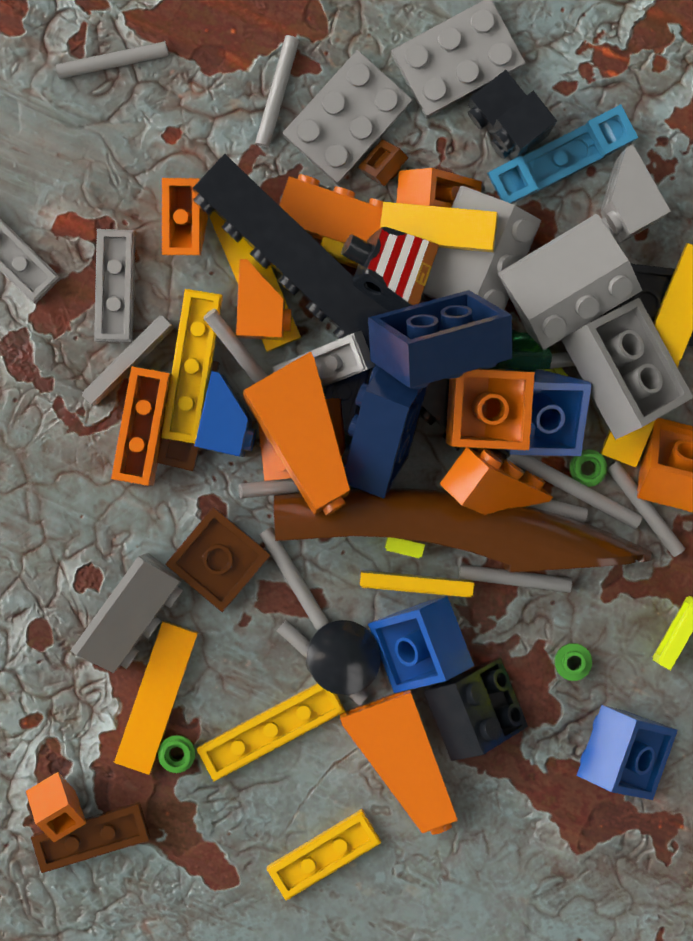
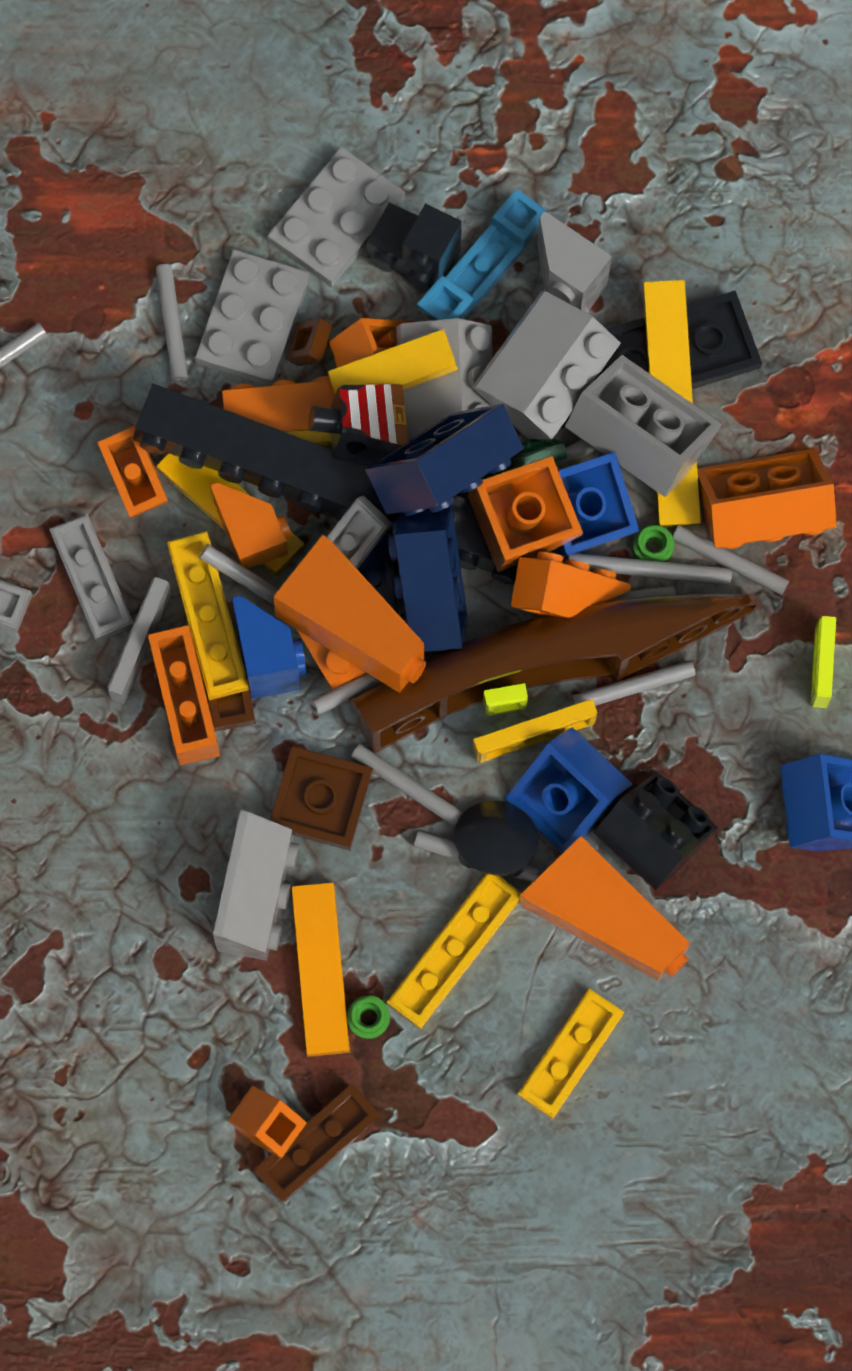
camera: 20 degrees left, 15 degrees down
bright green plate [554,643,592,681] -> none

